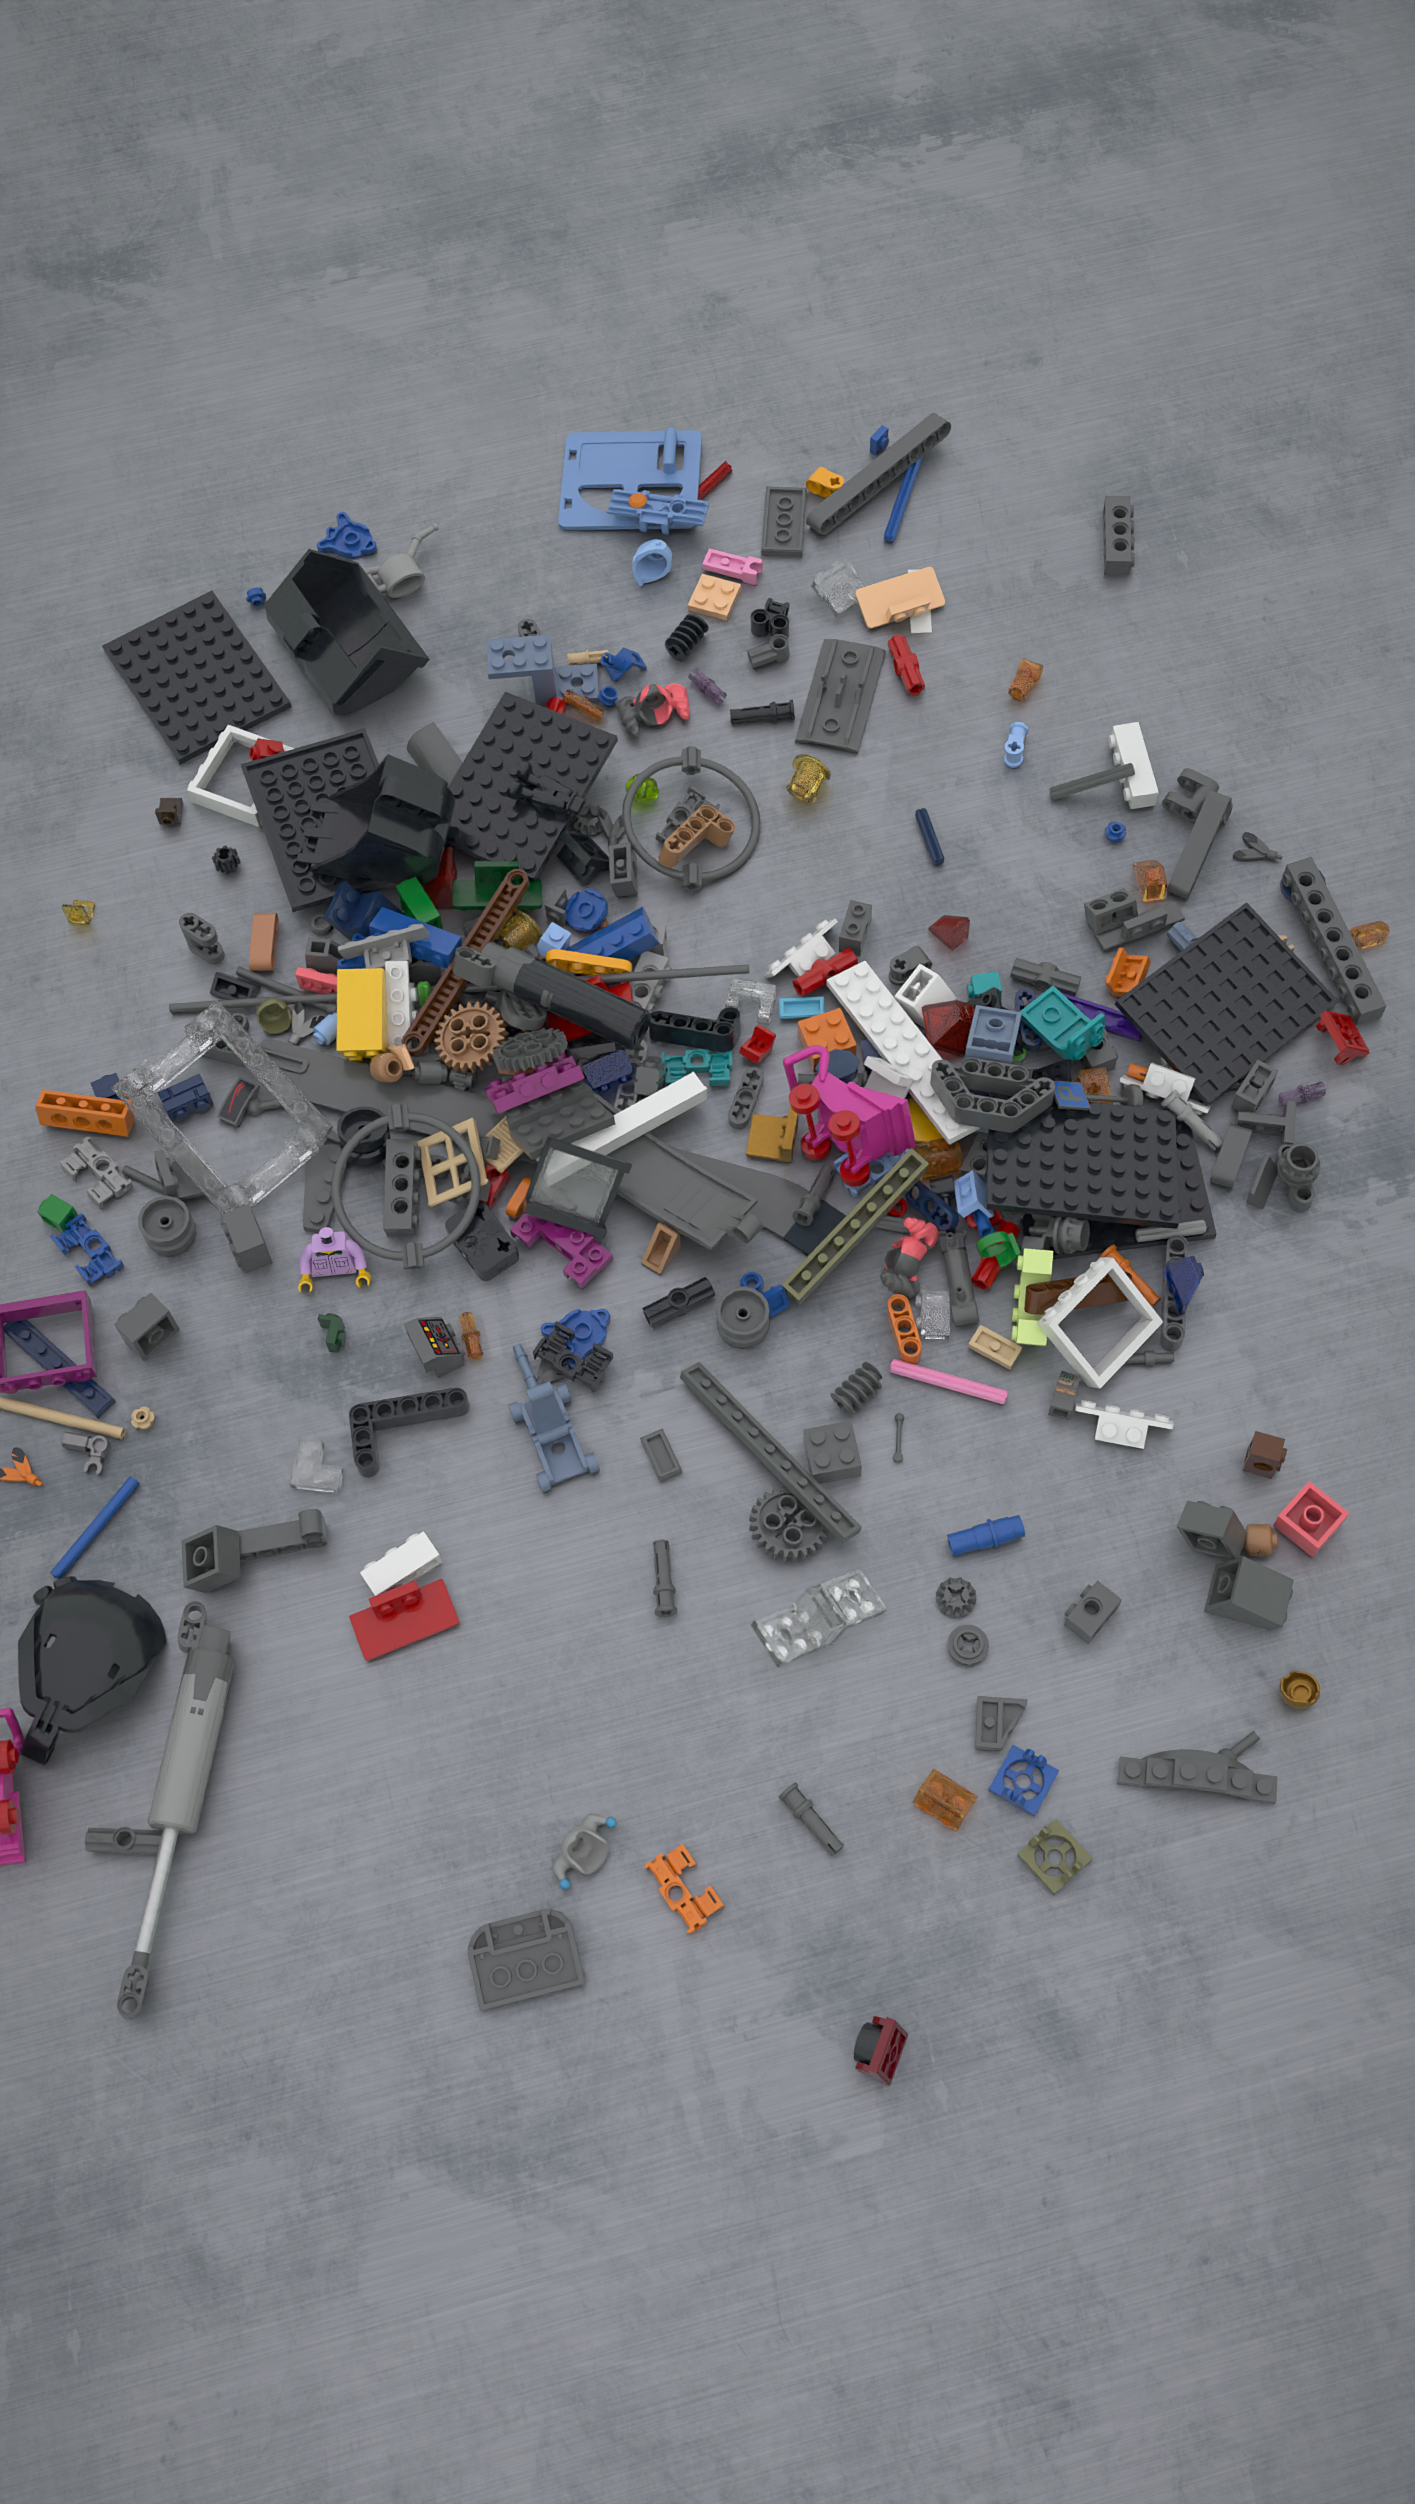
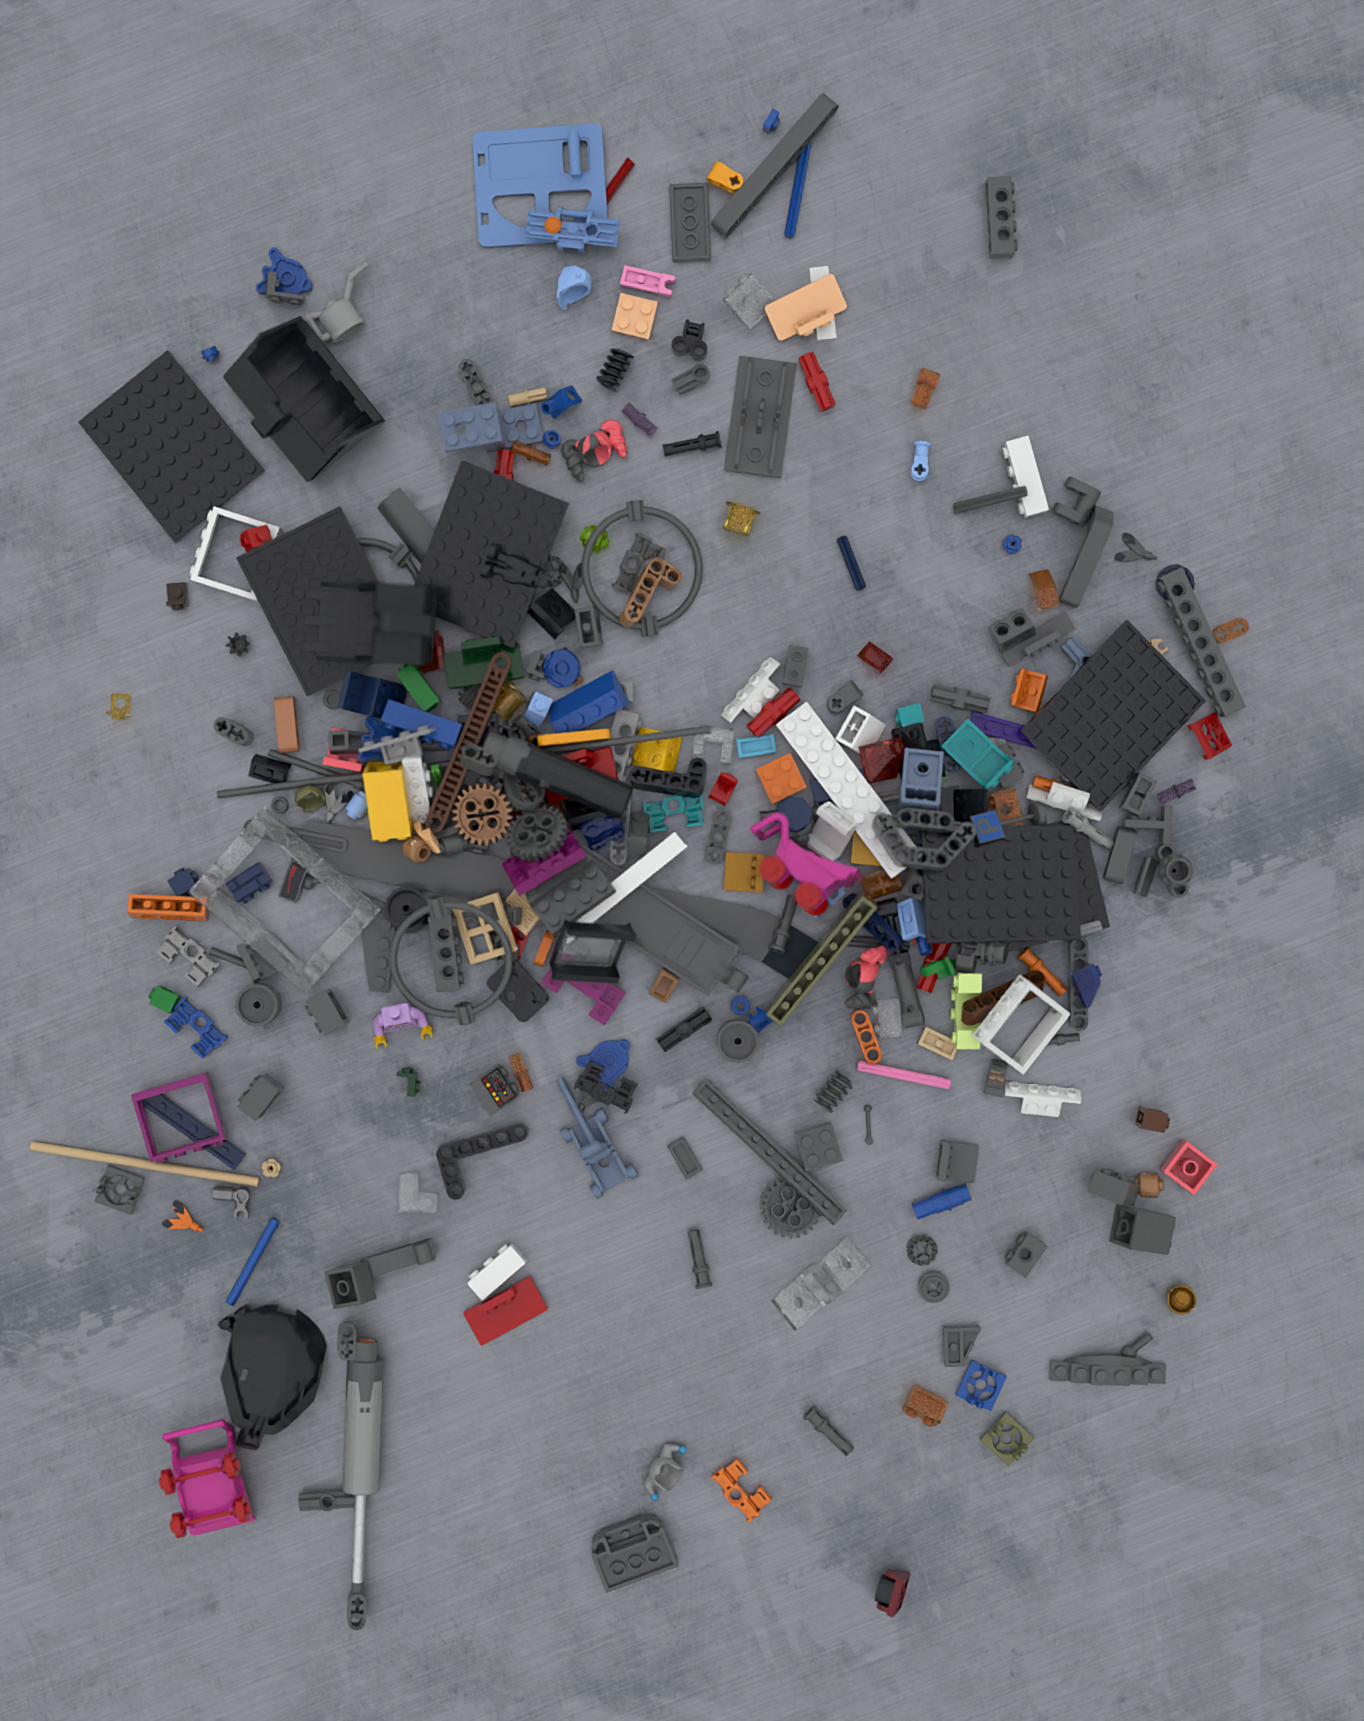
camera: 15 degrees left, 25 degrees up
none -> dark grey bracket [265,271,305,305]
none -> yellow bracket [631,727,682,772]
none -> dark grey bracket [936,1140,979,1183]

